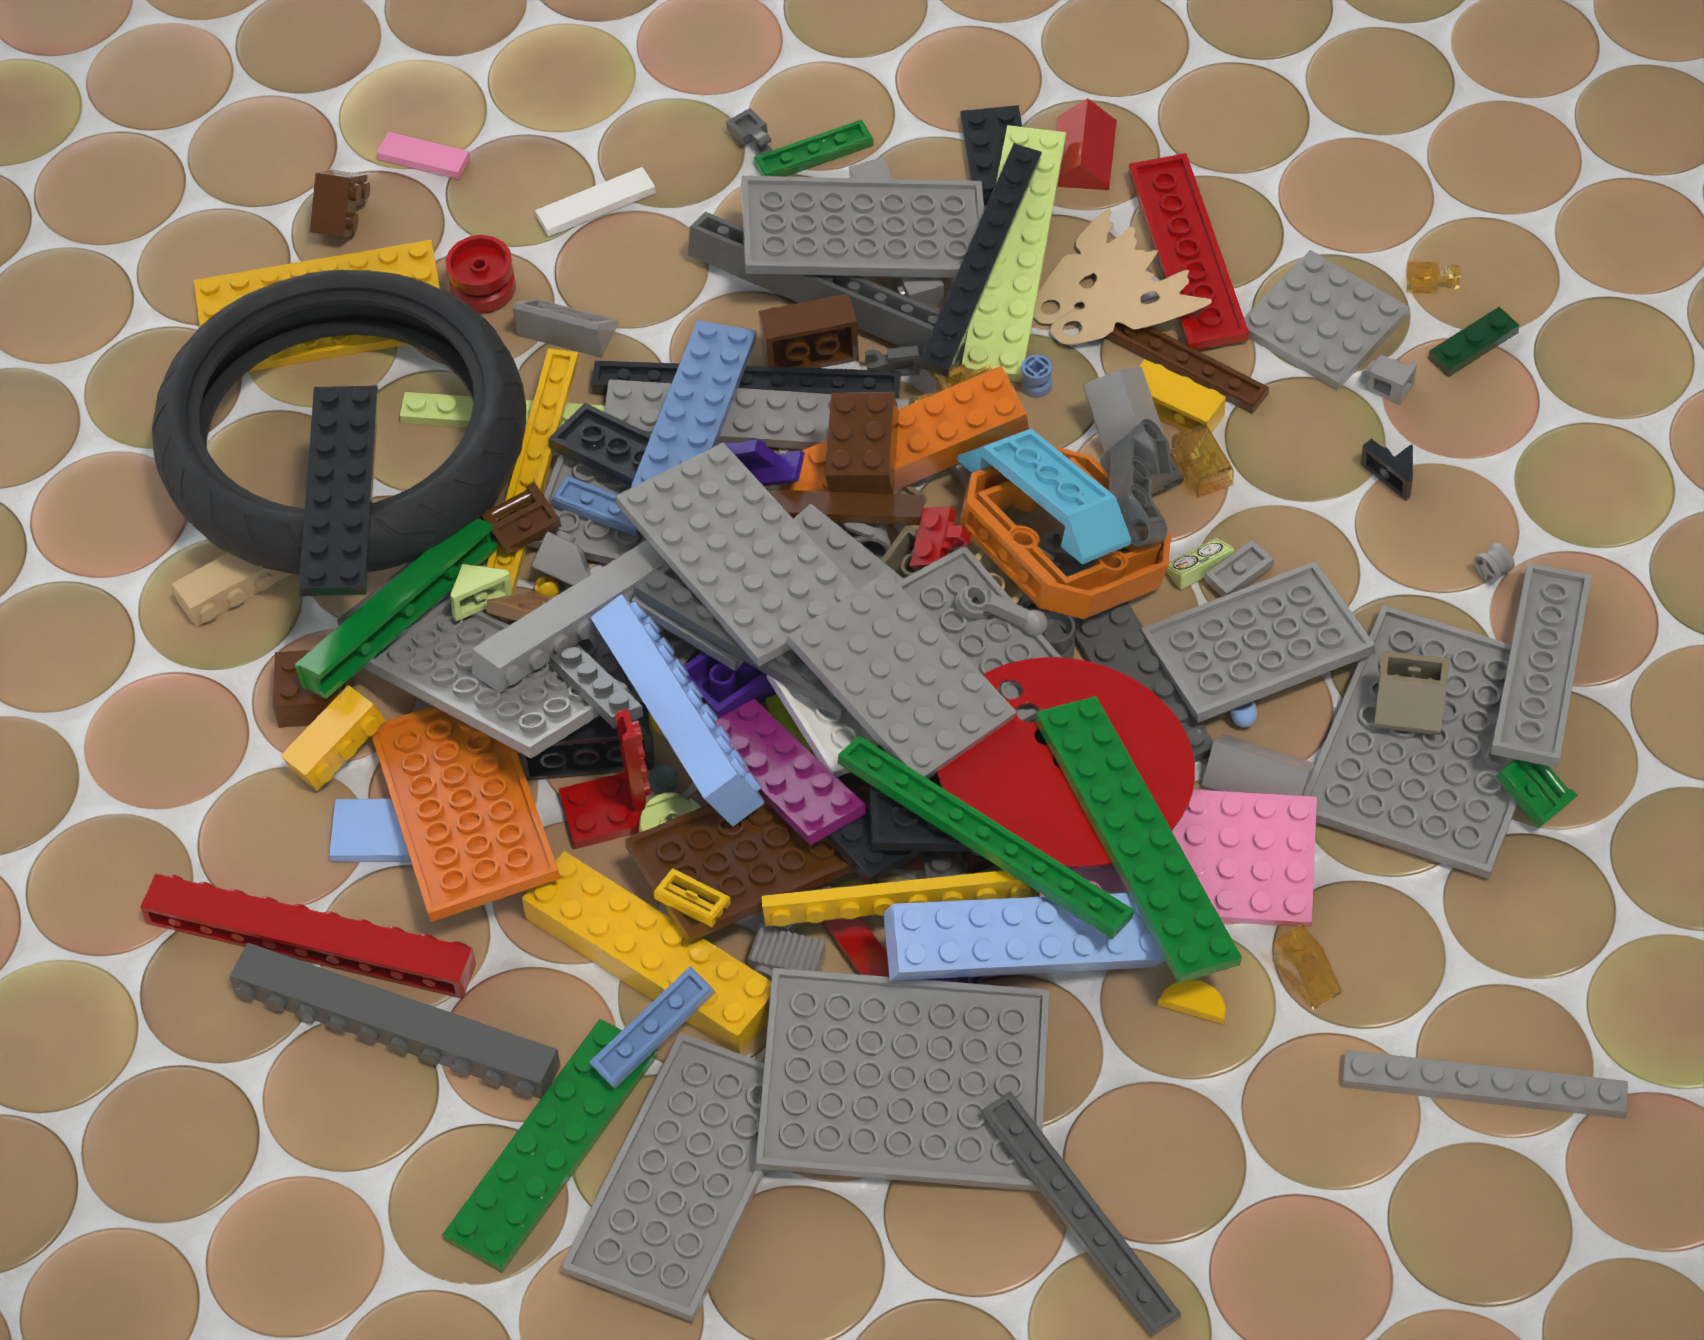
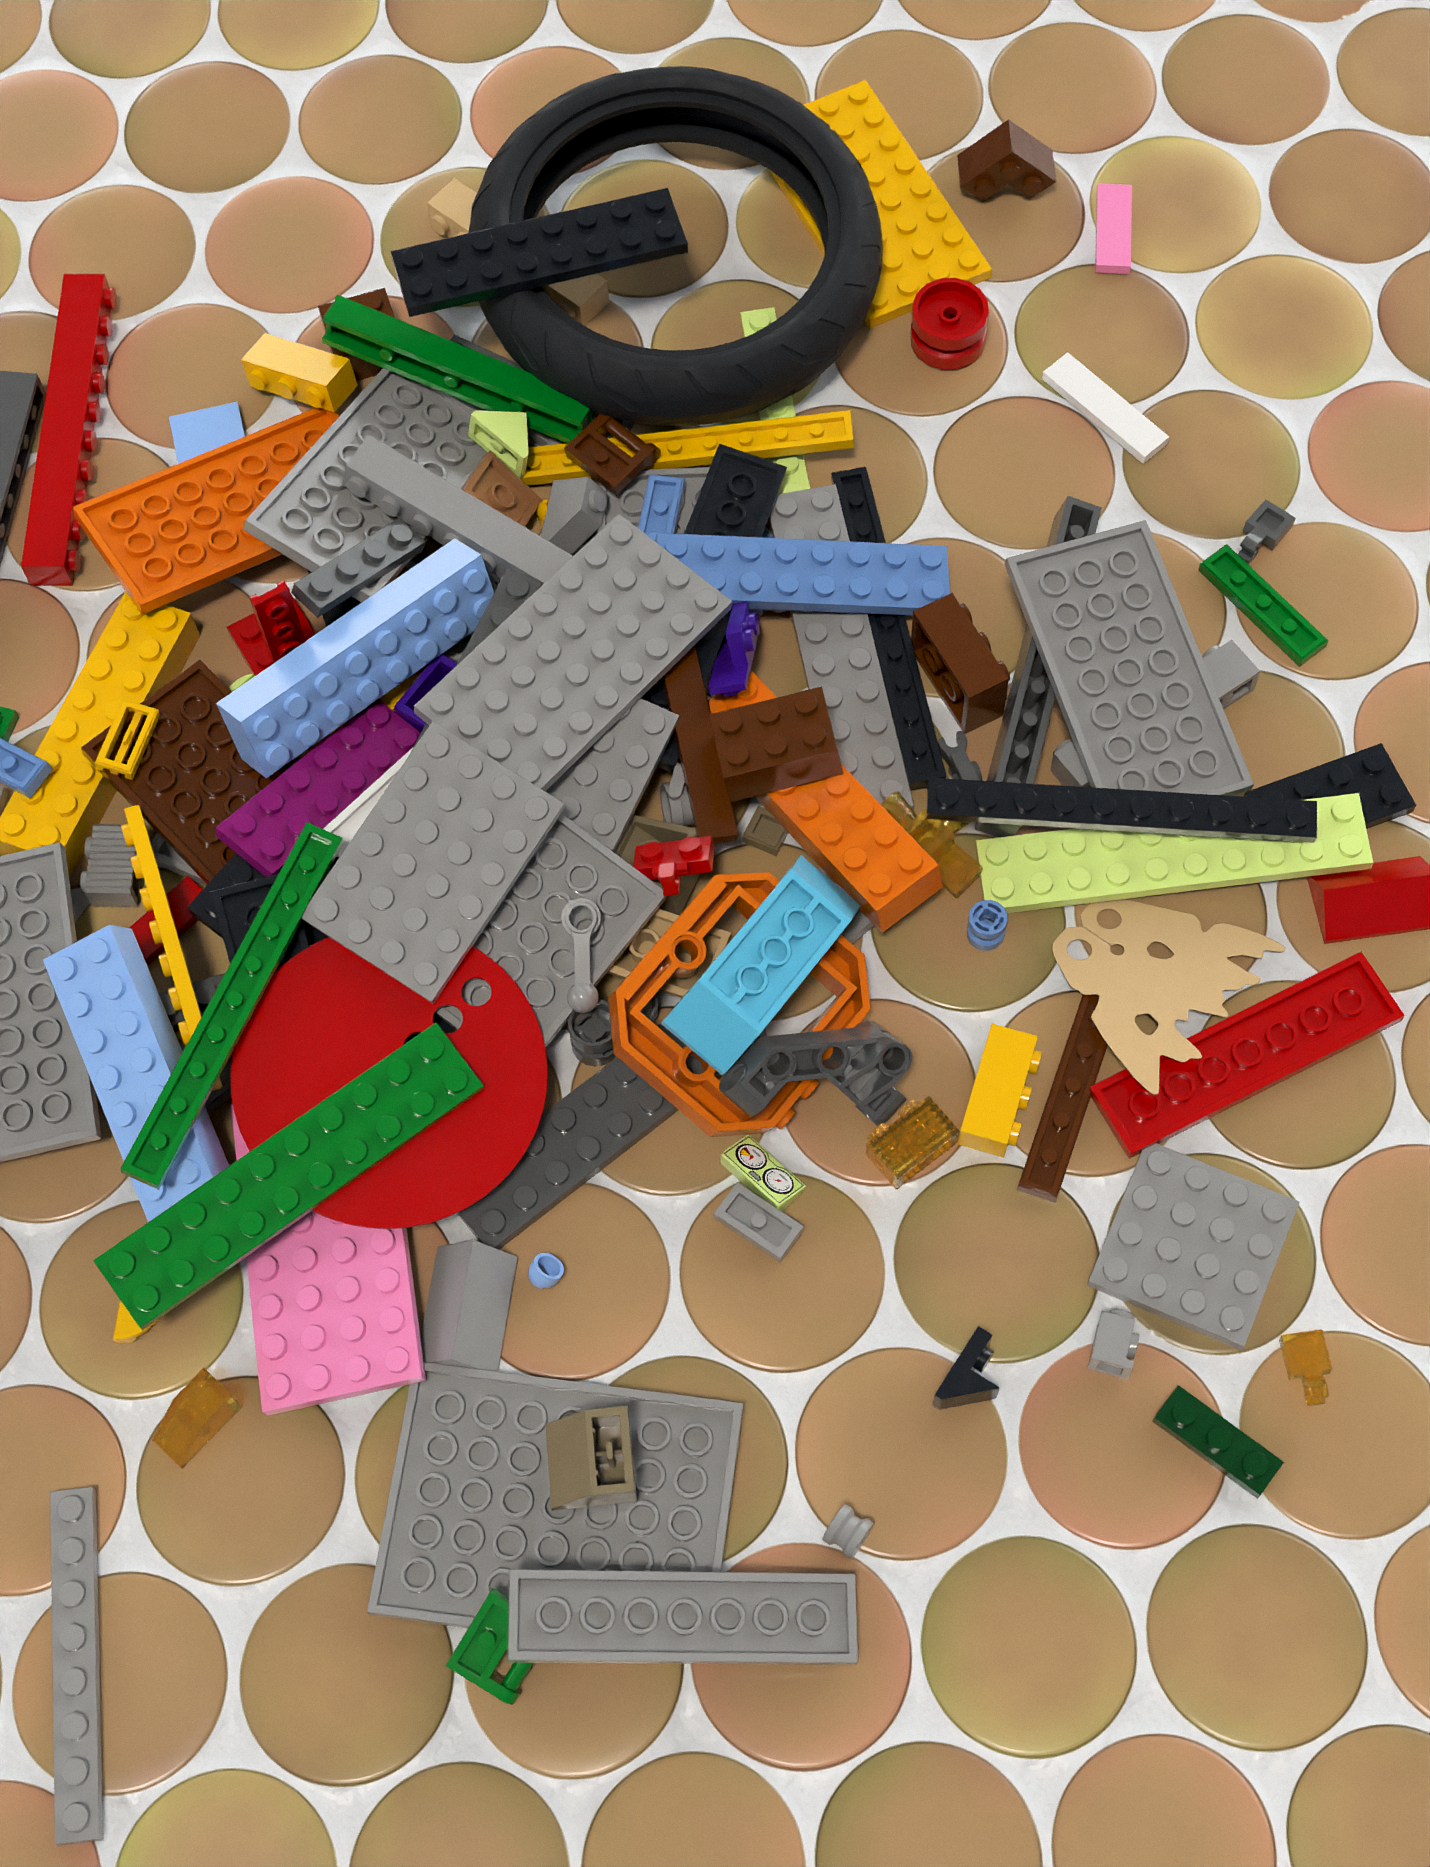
camera: 75 degrees right, 10 degrees up
light grey slope [513,298,619,358] -> none
light grey slope [1082,367,1171,455] -> none
light grey plate [1141,561,1375,723] -> none

